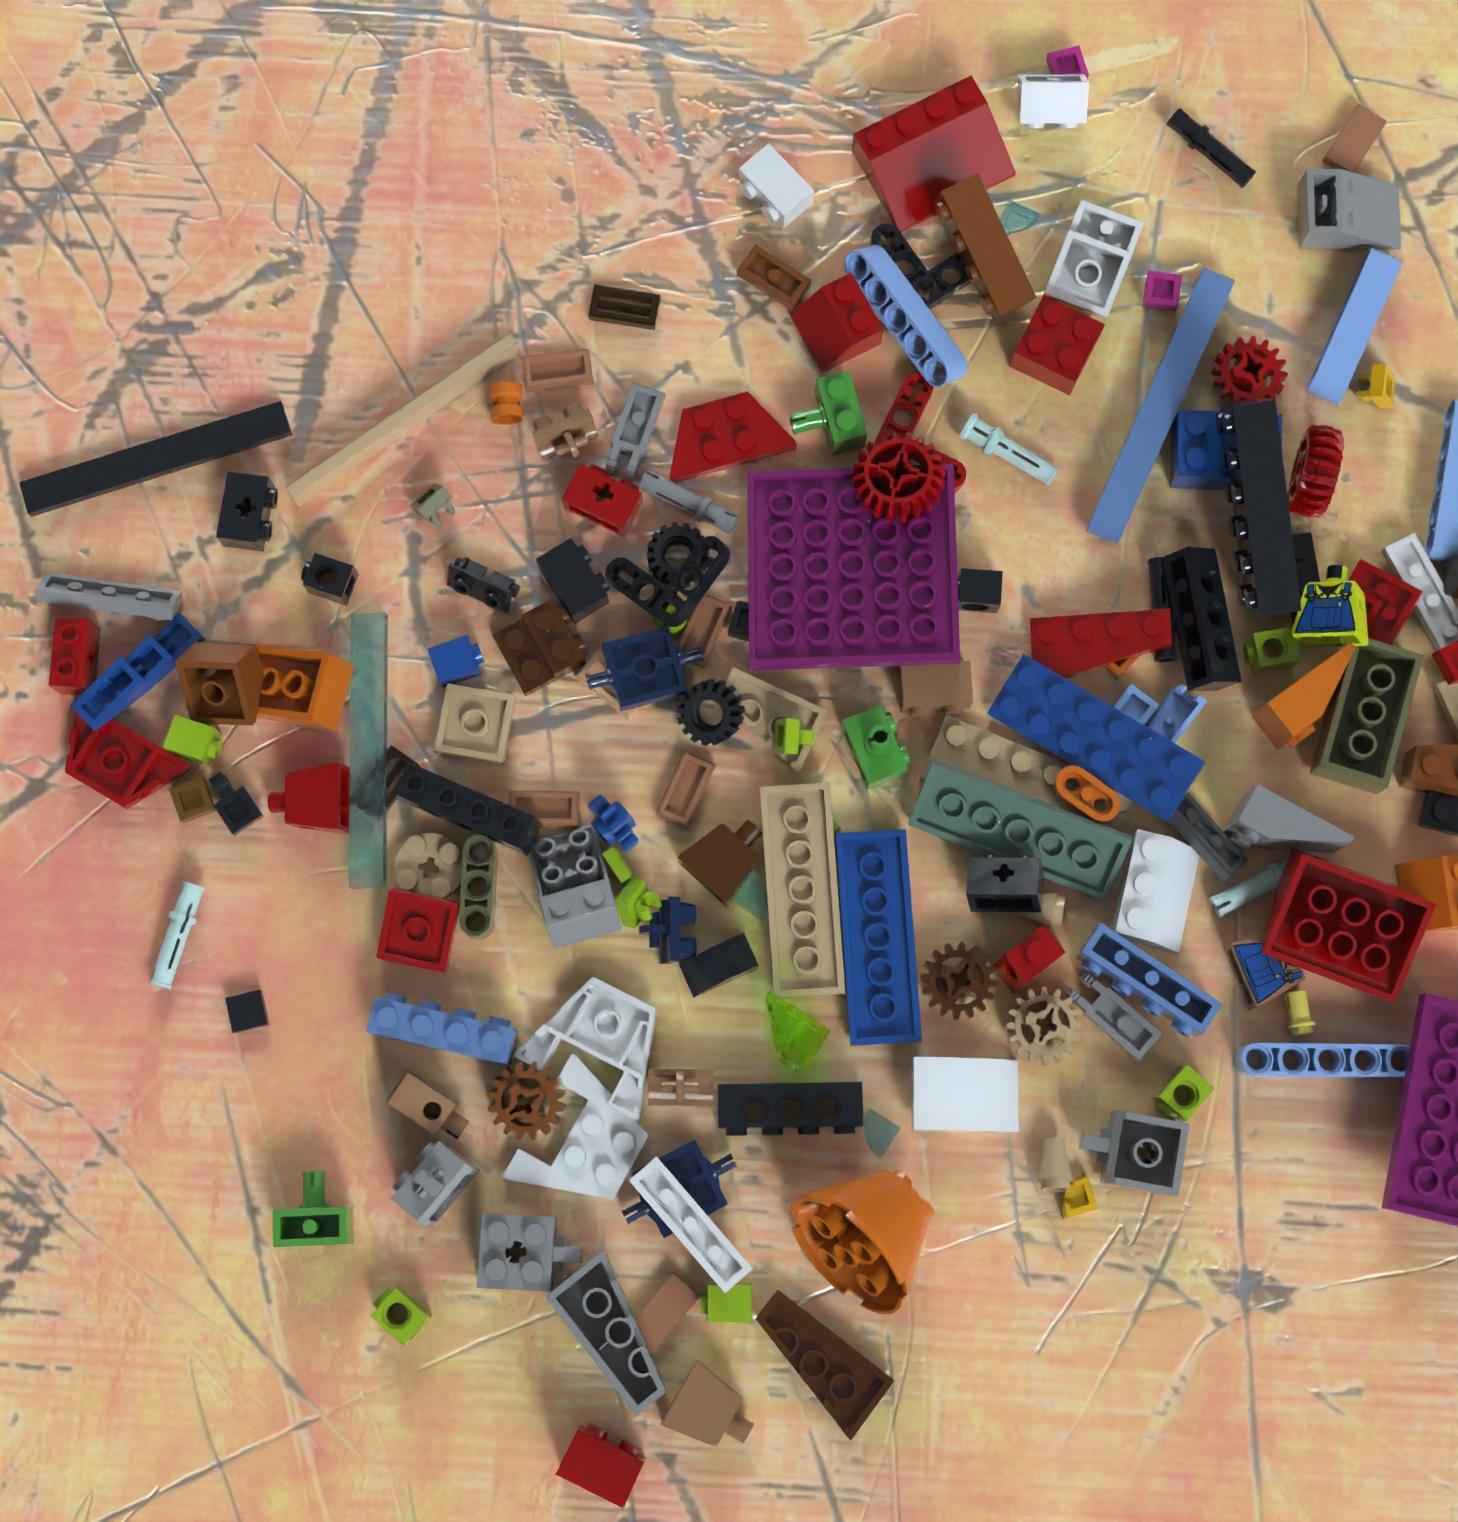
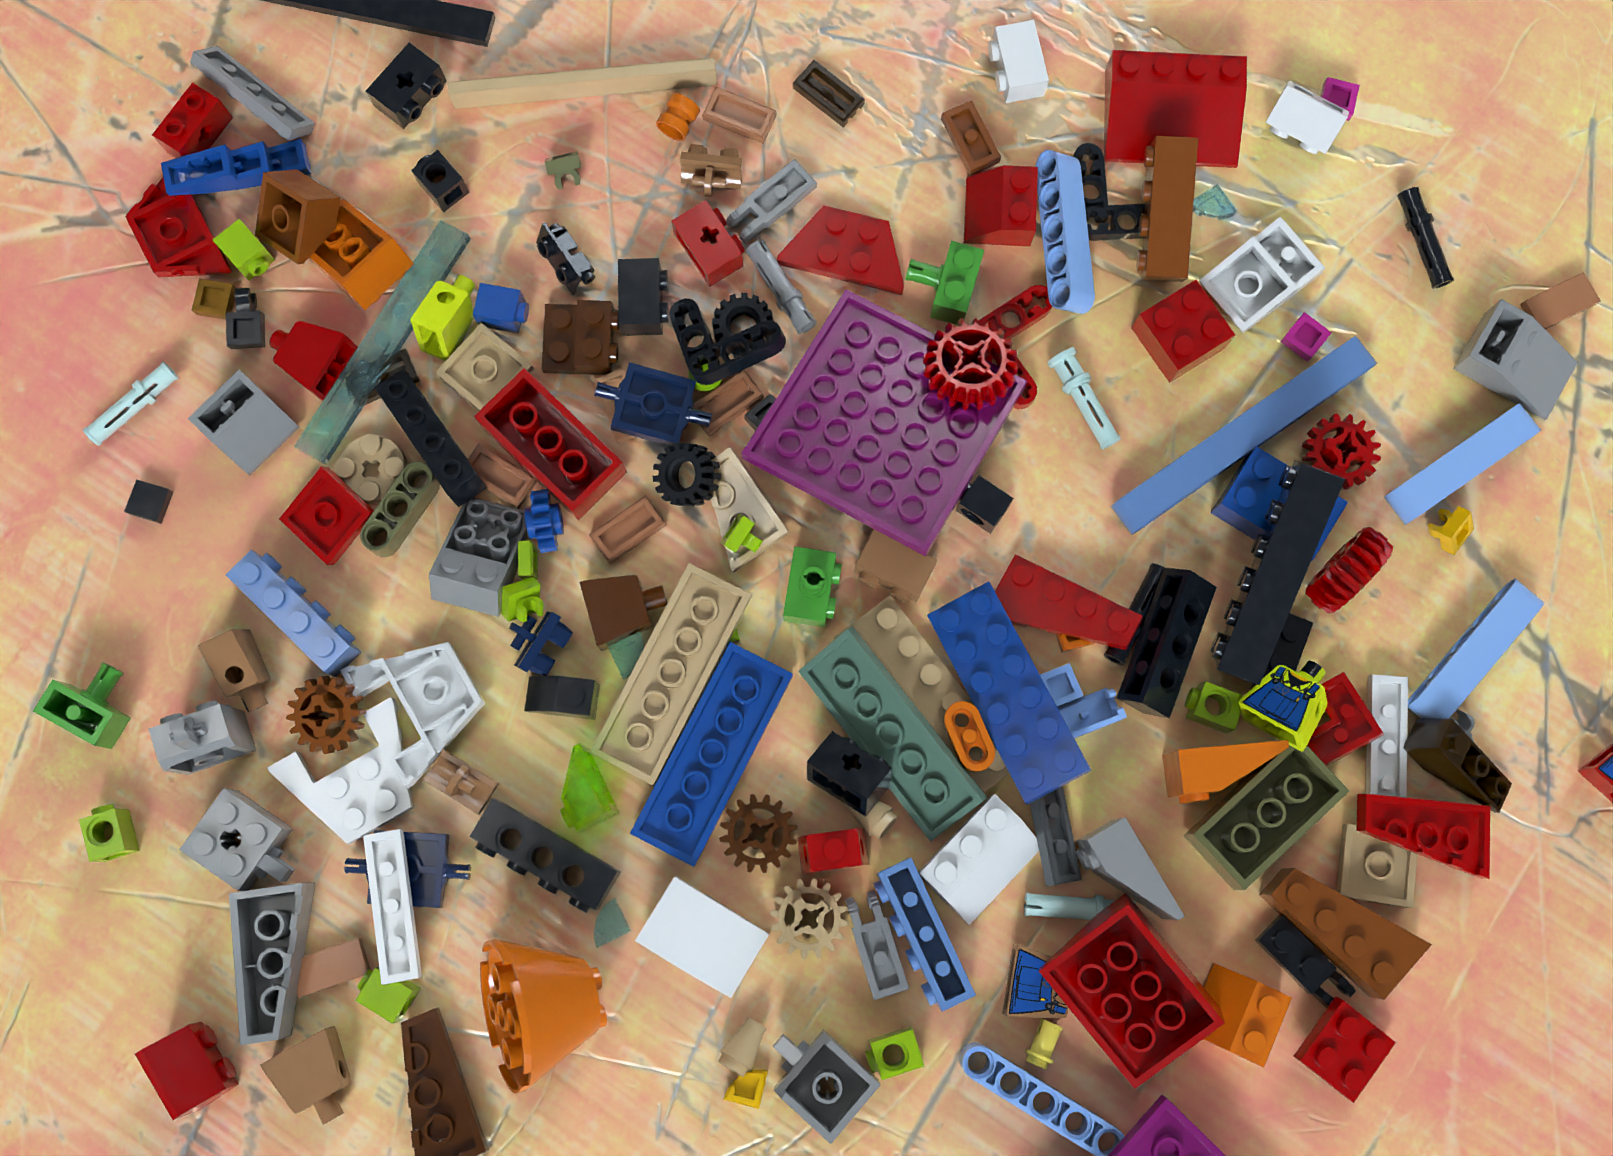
camera: 30 degrees right, 0 degrees up
none -> light grey slope [188,370,300,475]
none -> neon yellow torso [410,275,475,361]
none -> red brick [474,368,627,521]

